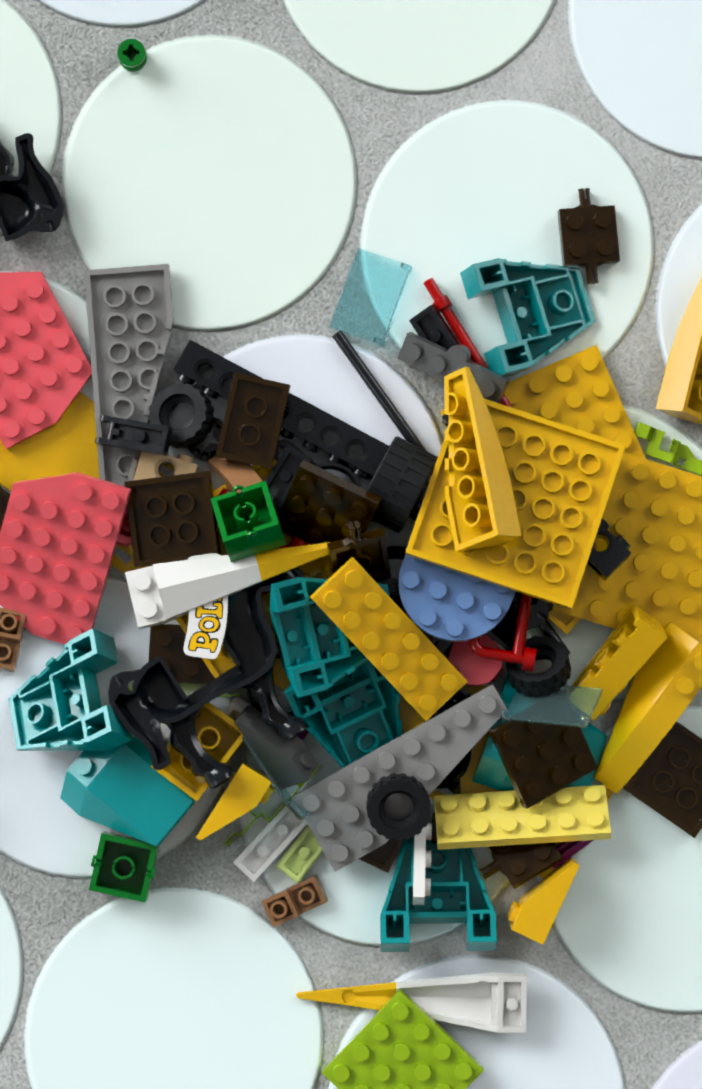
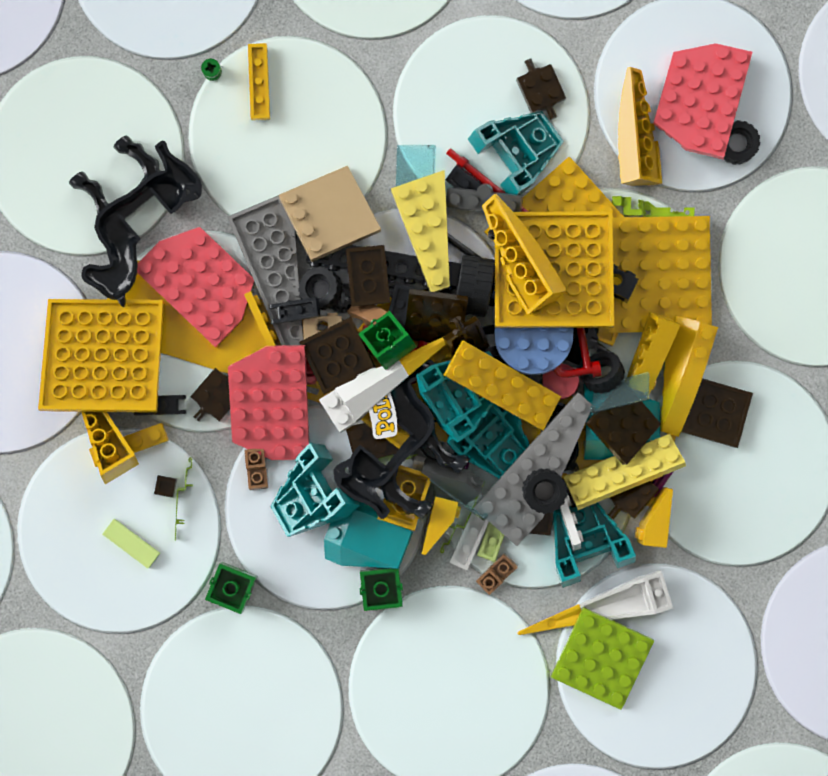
camera: 20 degrees left, 0 degrees up
none -> yellow plate [244,291,277,346]
none -> yellow plate [248,43,270,120]
none -> tan plate [279,165,381,262]
none -> light yellow wing [391,170,450,292]

